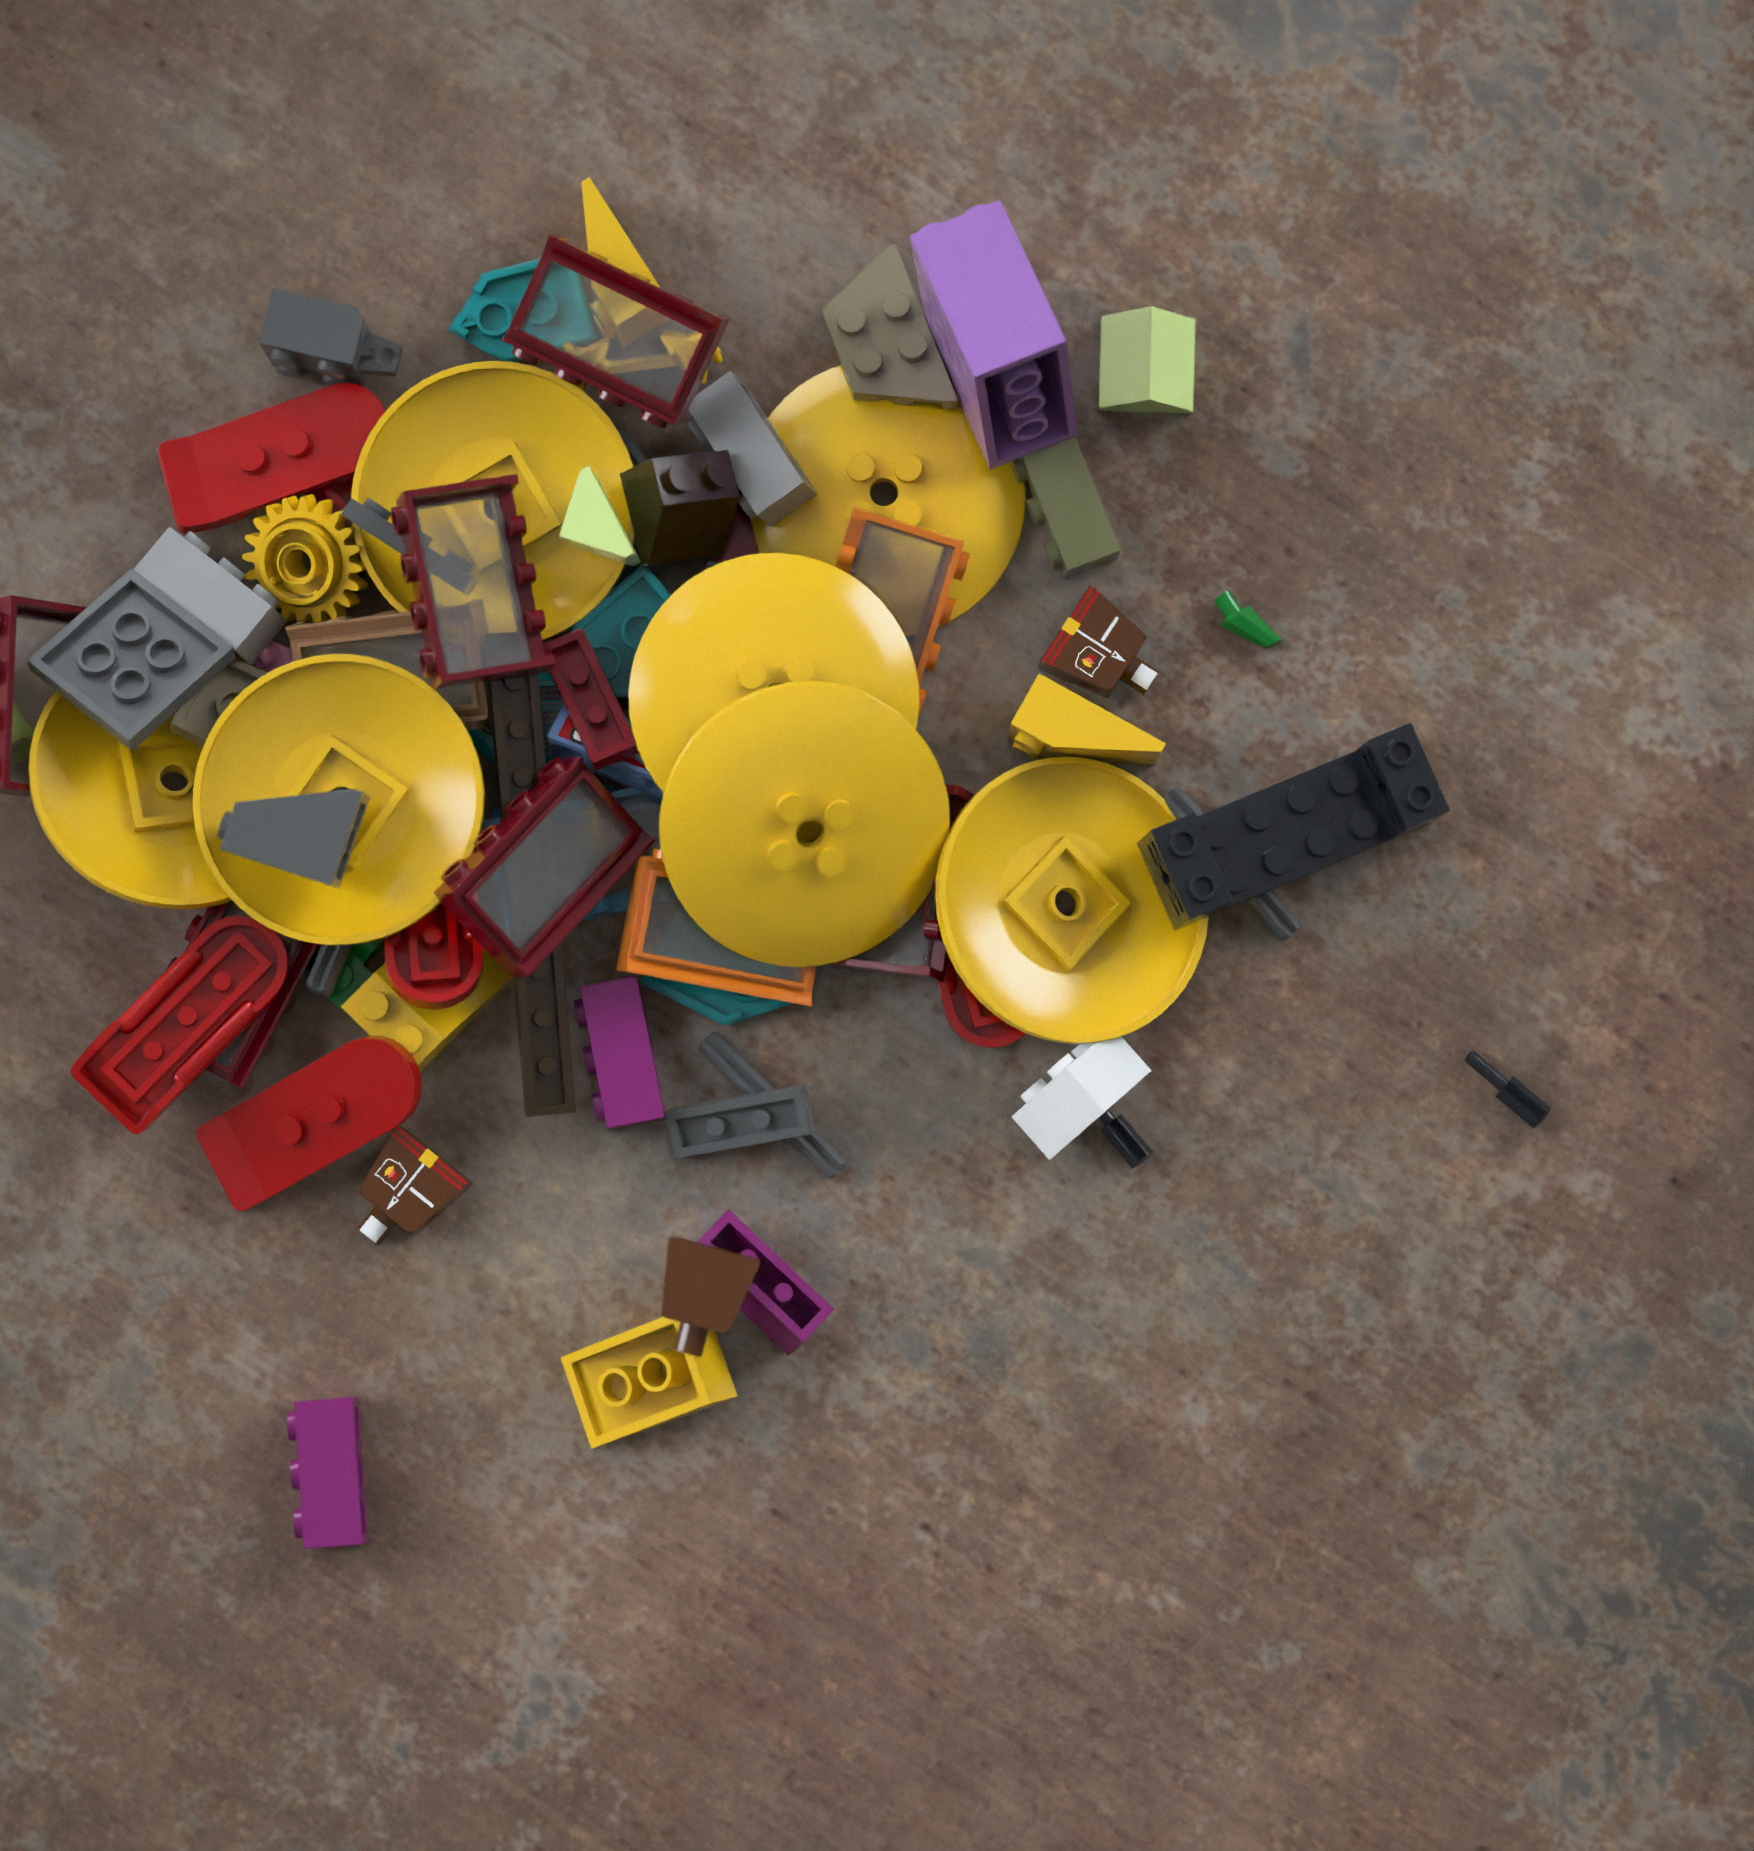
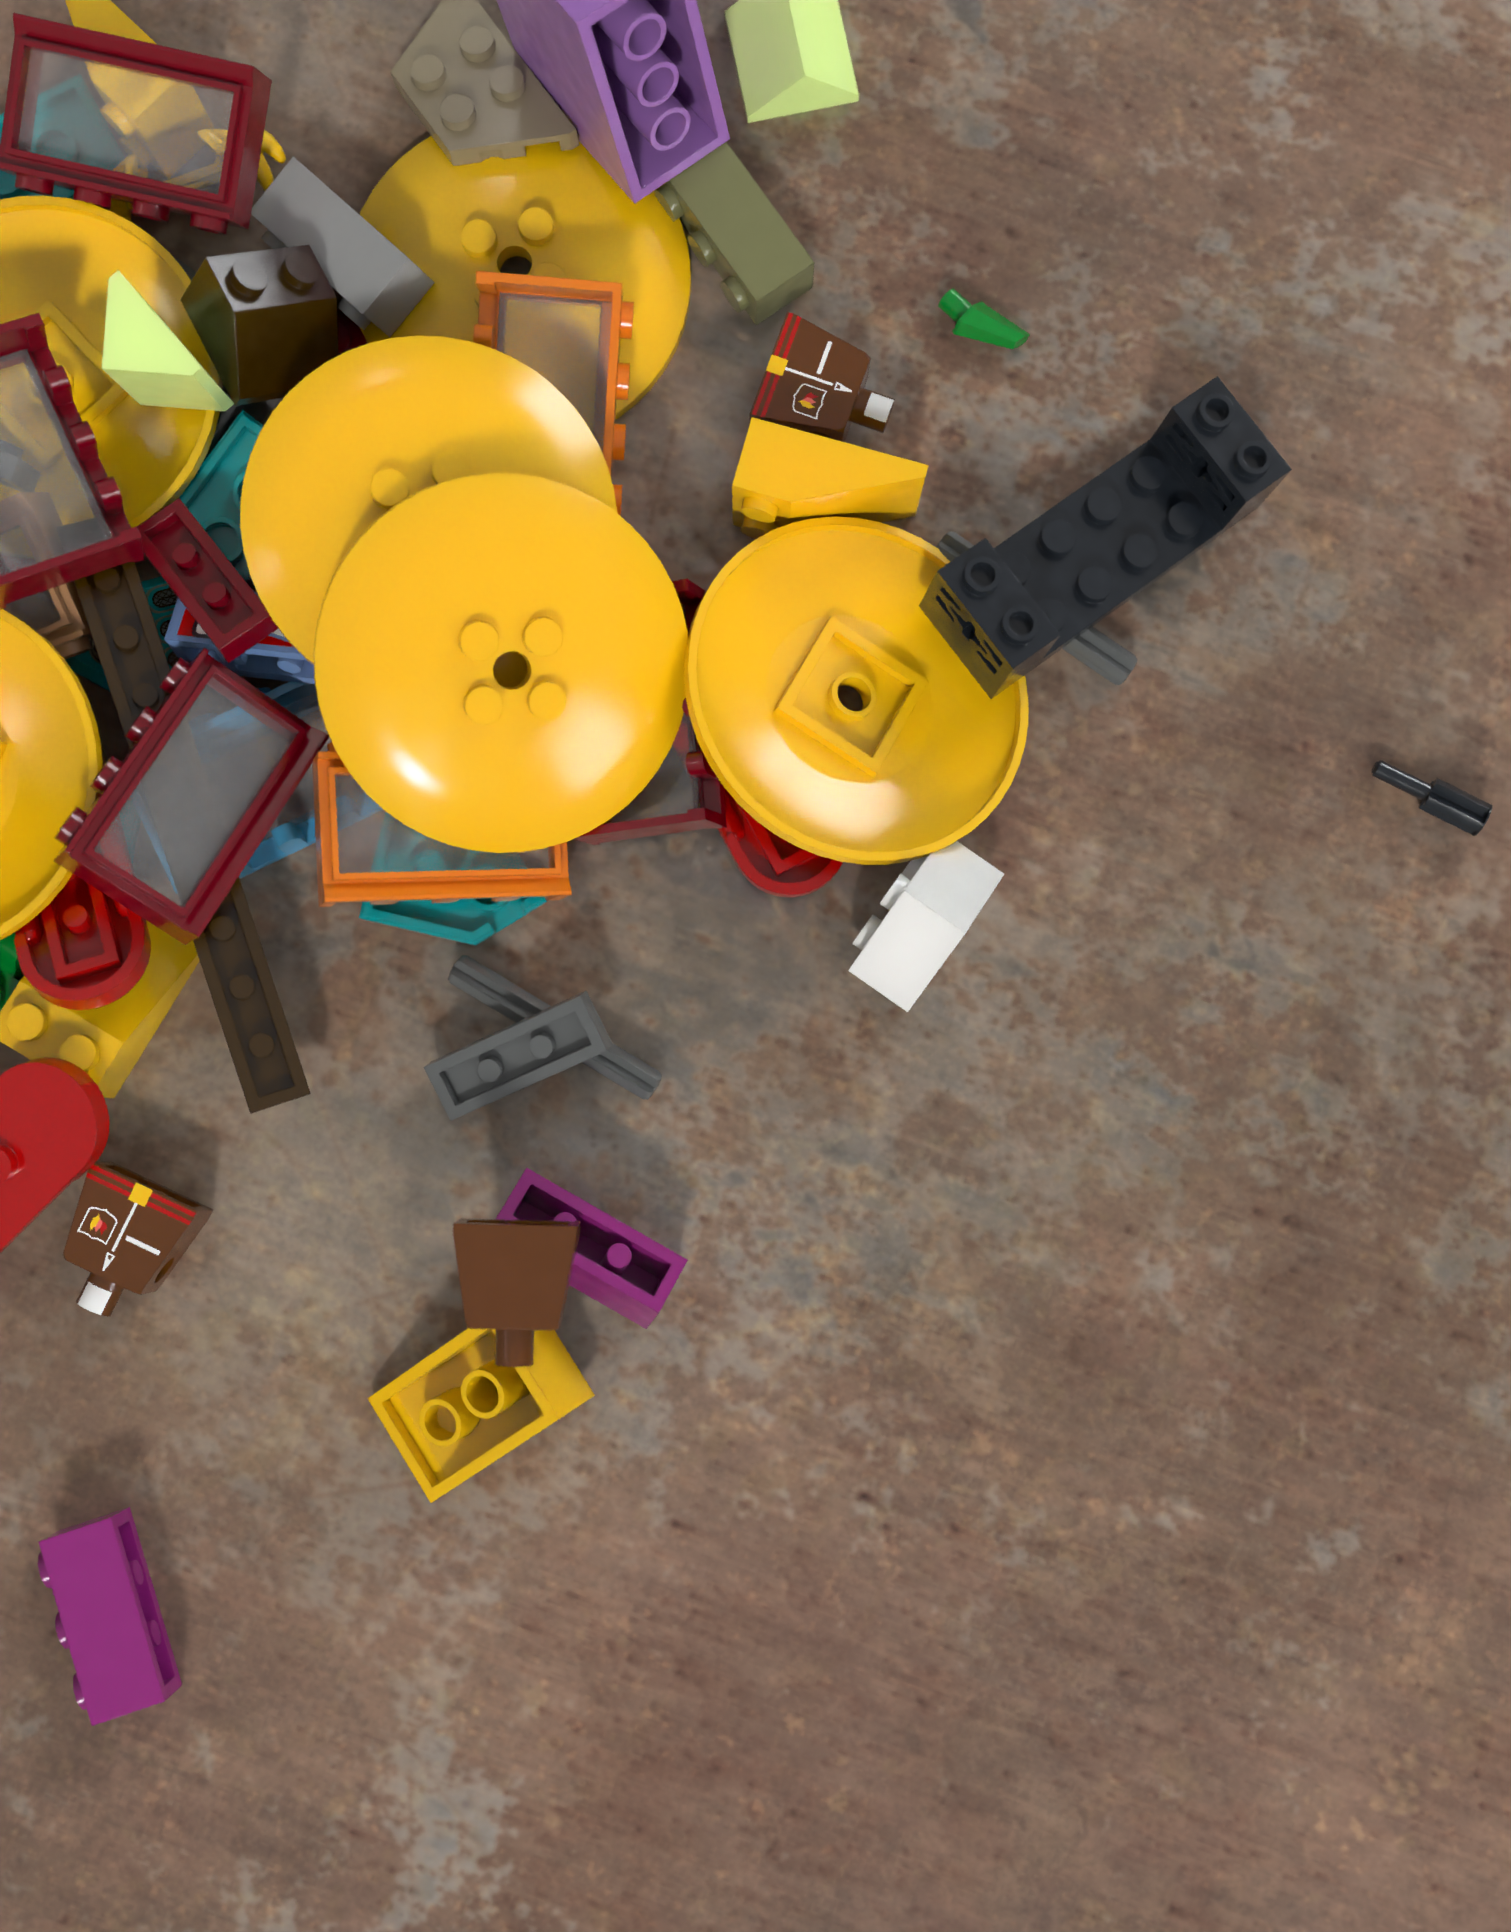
camera: 15 degrees left, 0 degrees up
magenta brick [574,975,666,1131] -> none
black axle [1098,1109,1154,1169] -> none

